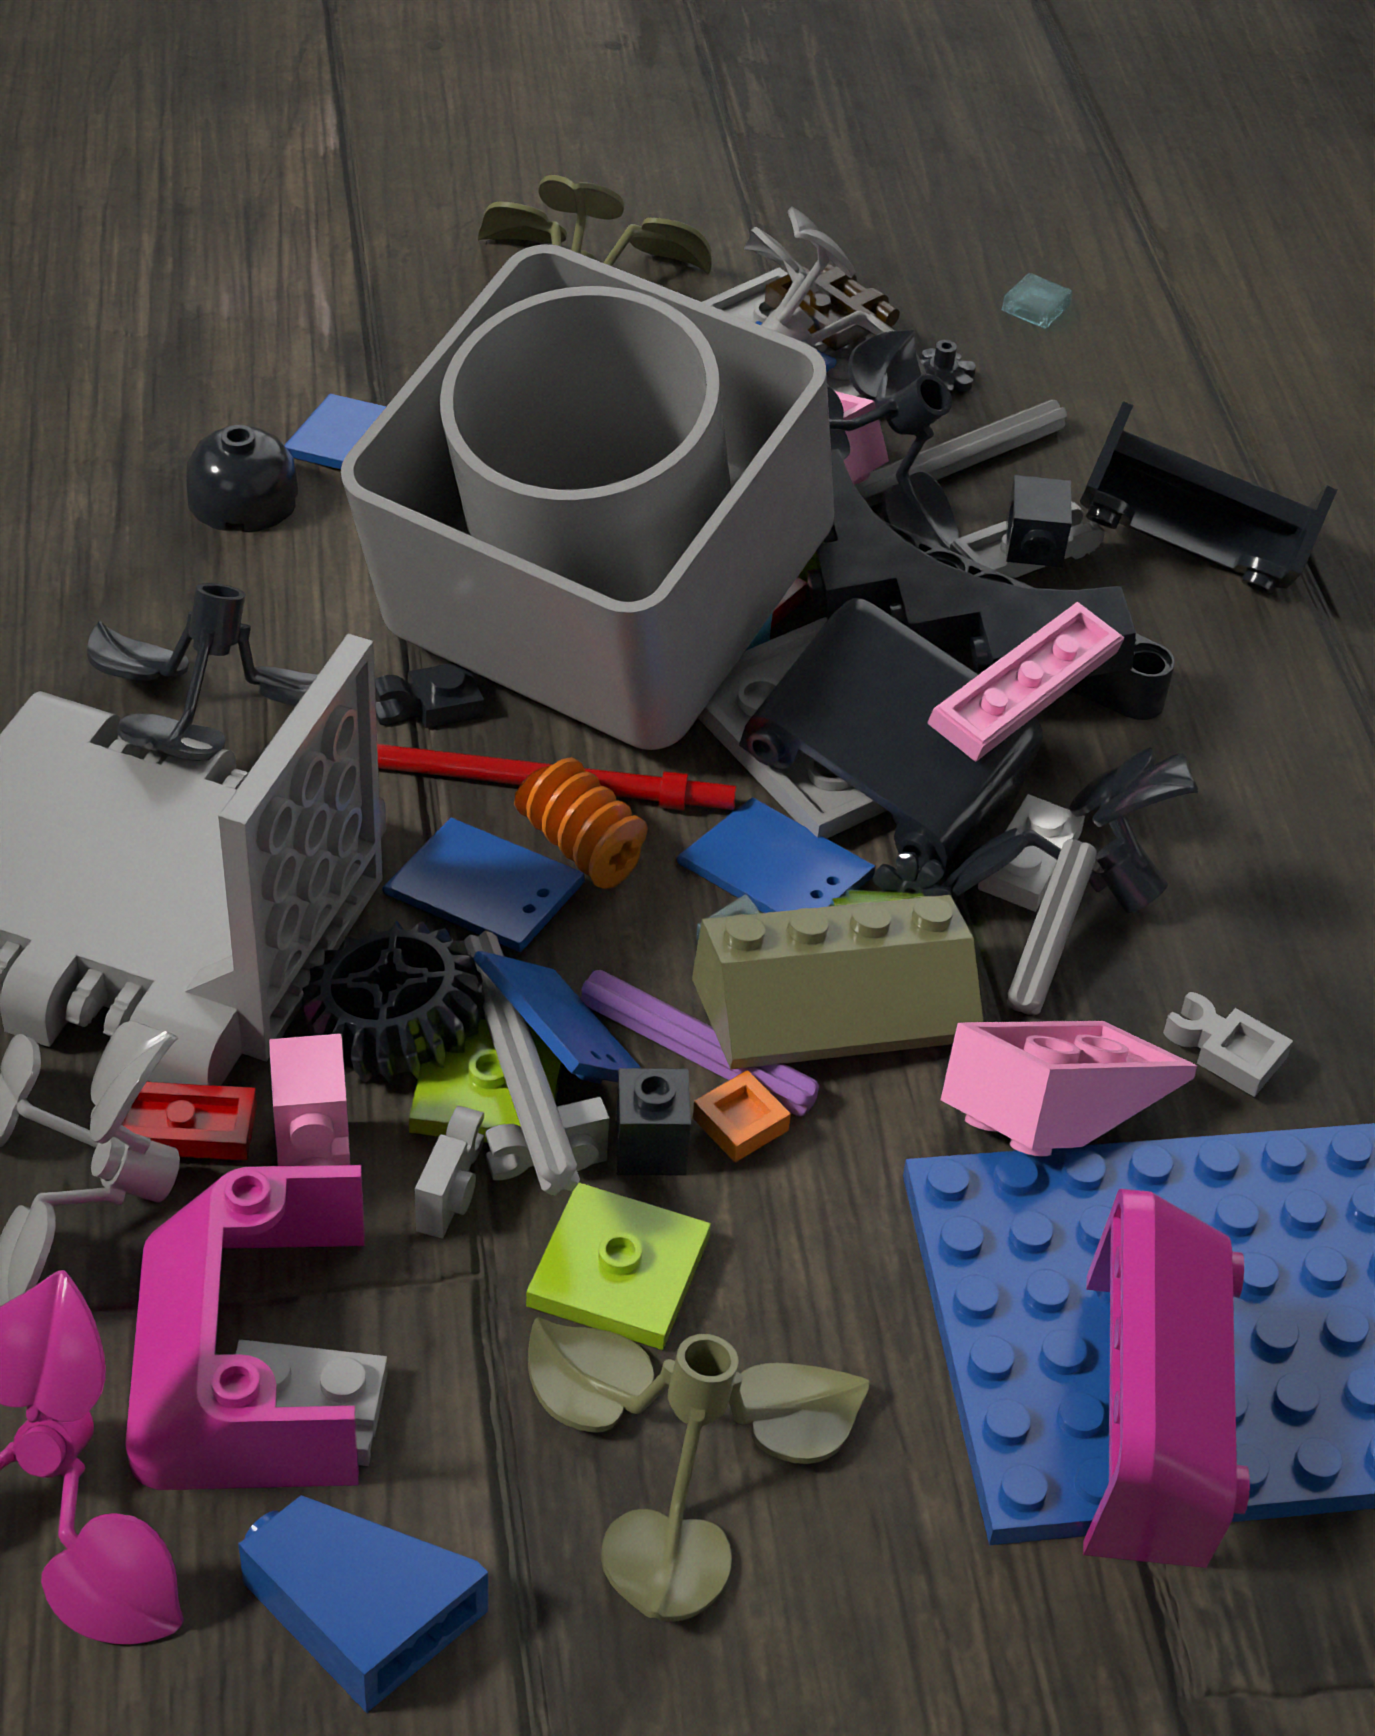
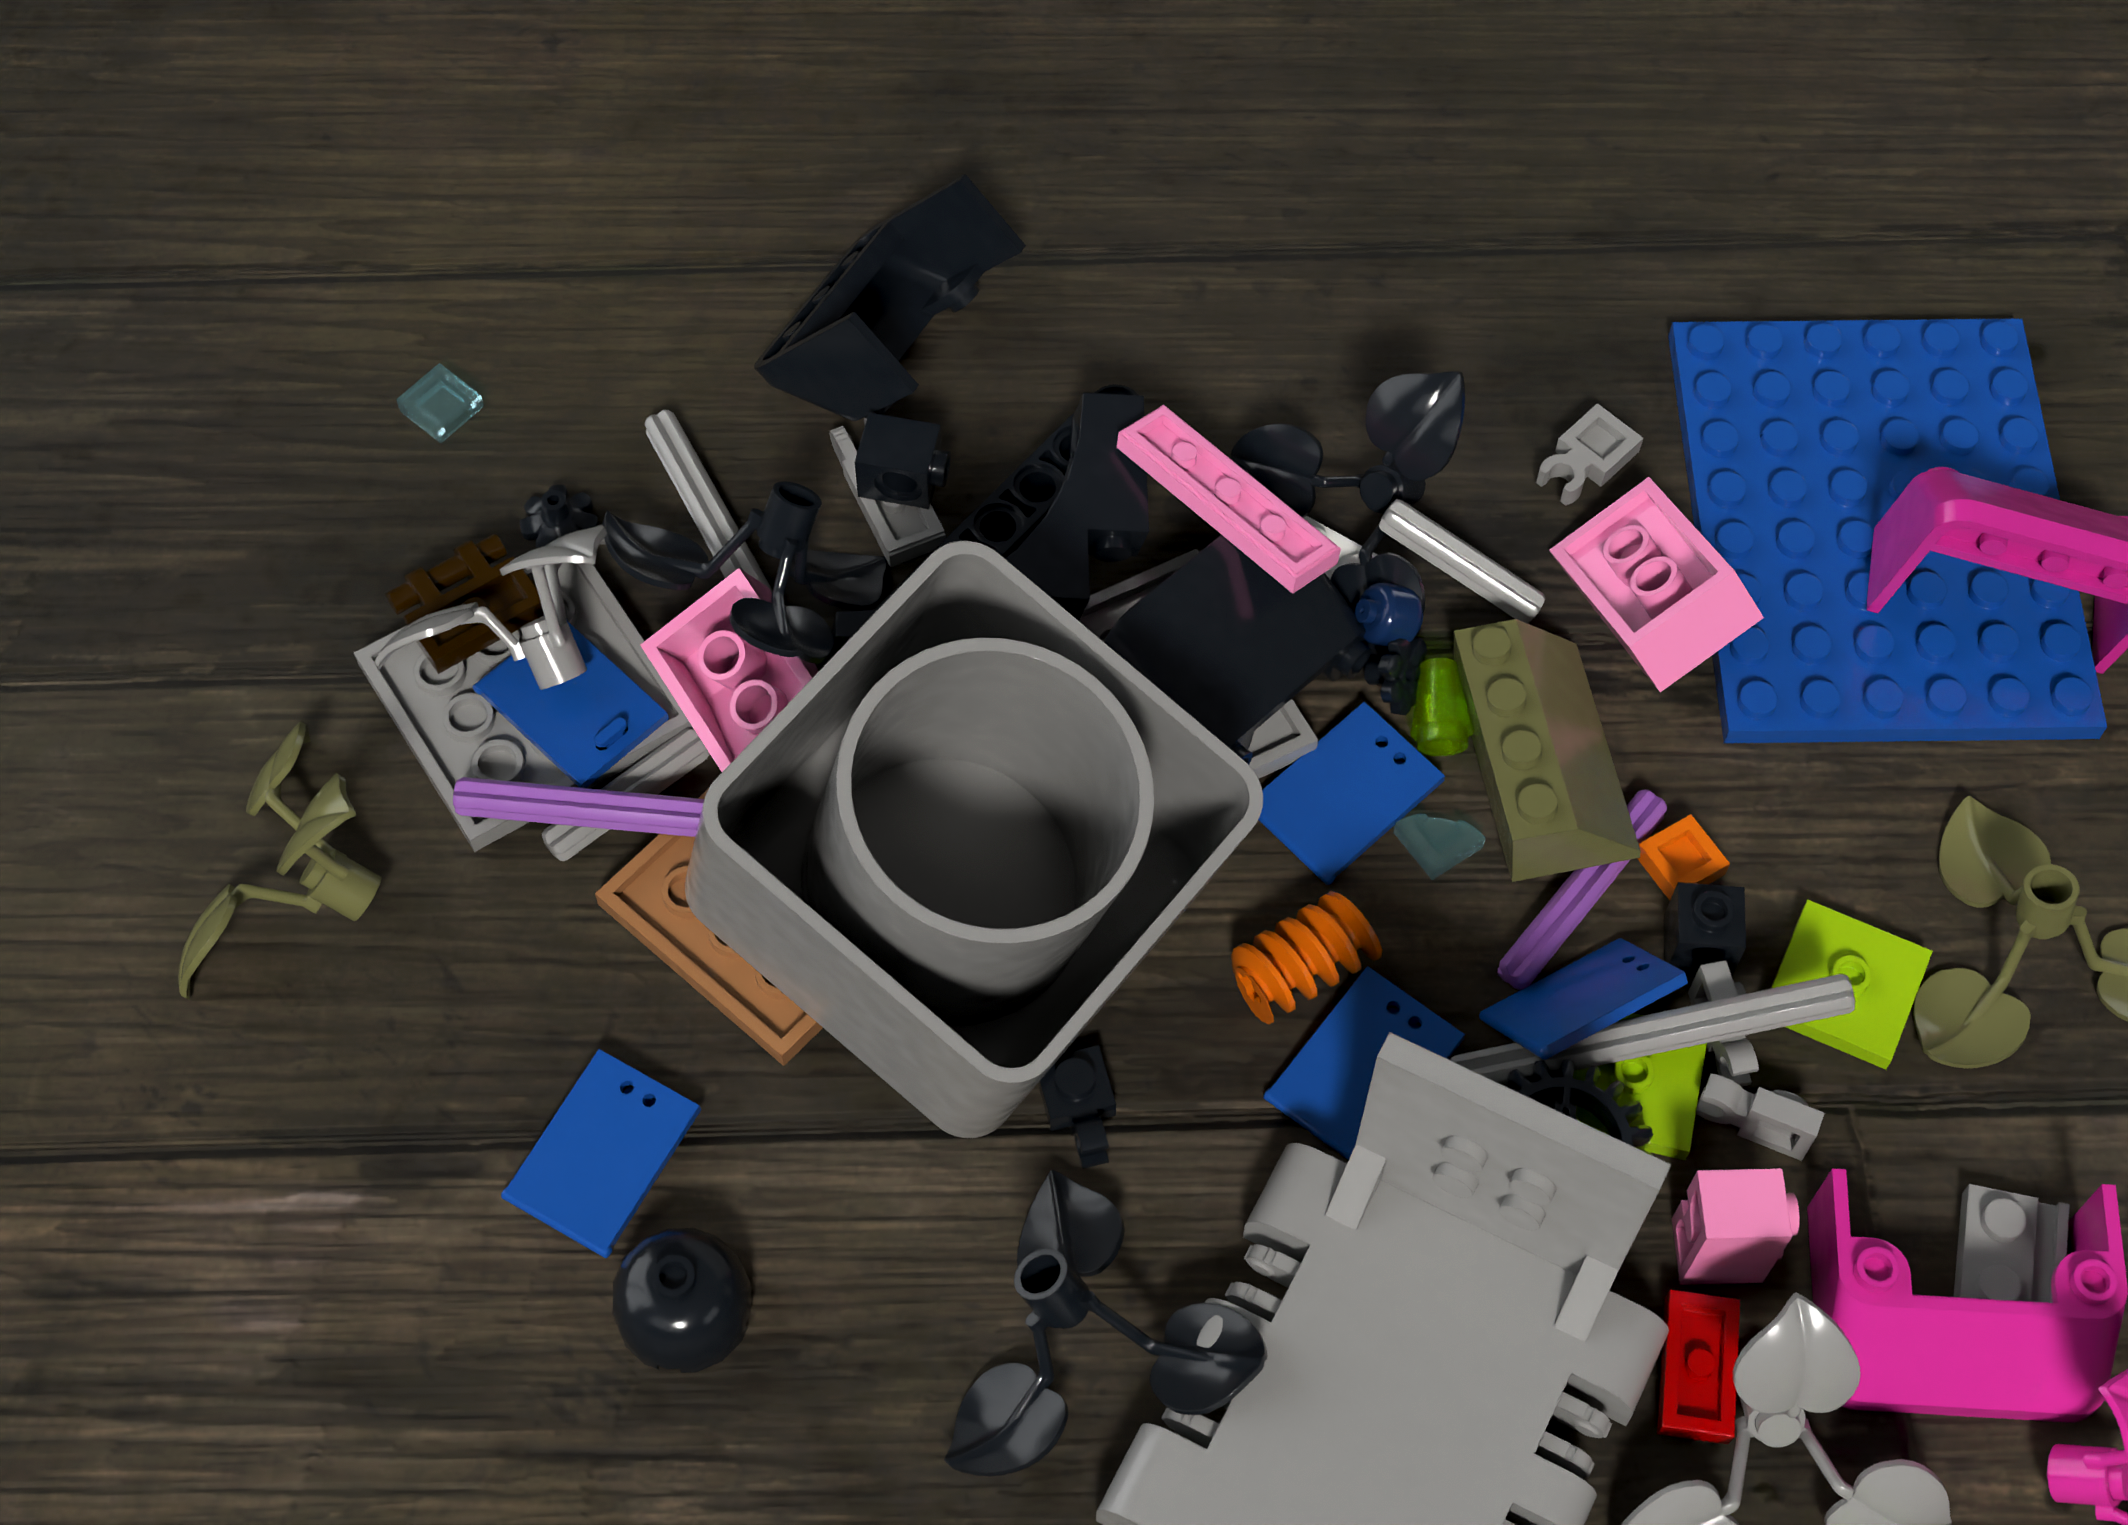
camera: 80 degrees left, 15 degrees up
red bar [377,744,737,811] -> none
none -> dark blue piece [1355,582,1423,647]

